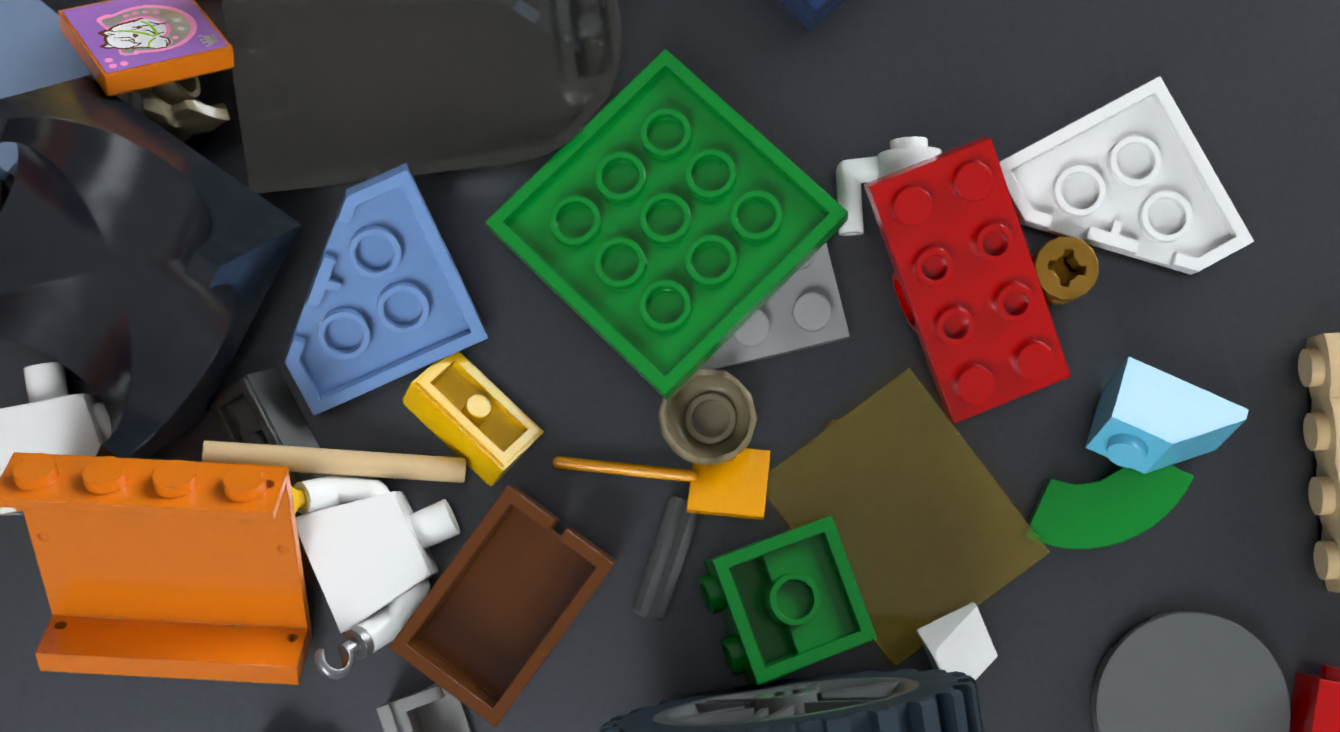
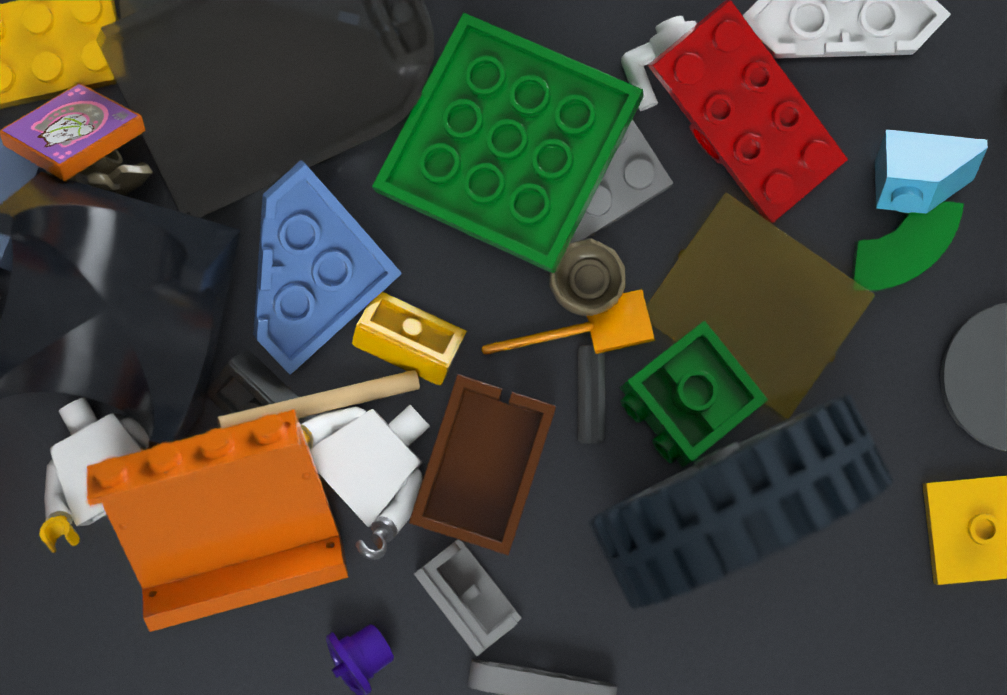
camera: 20 degrees left, 0 degrees up
white slope [916,602,998,680] -> none
pearl gold wheel [1031,237,1099,305] -> none

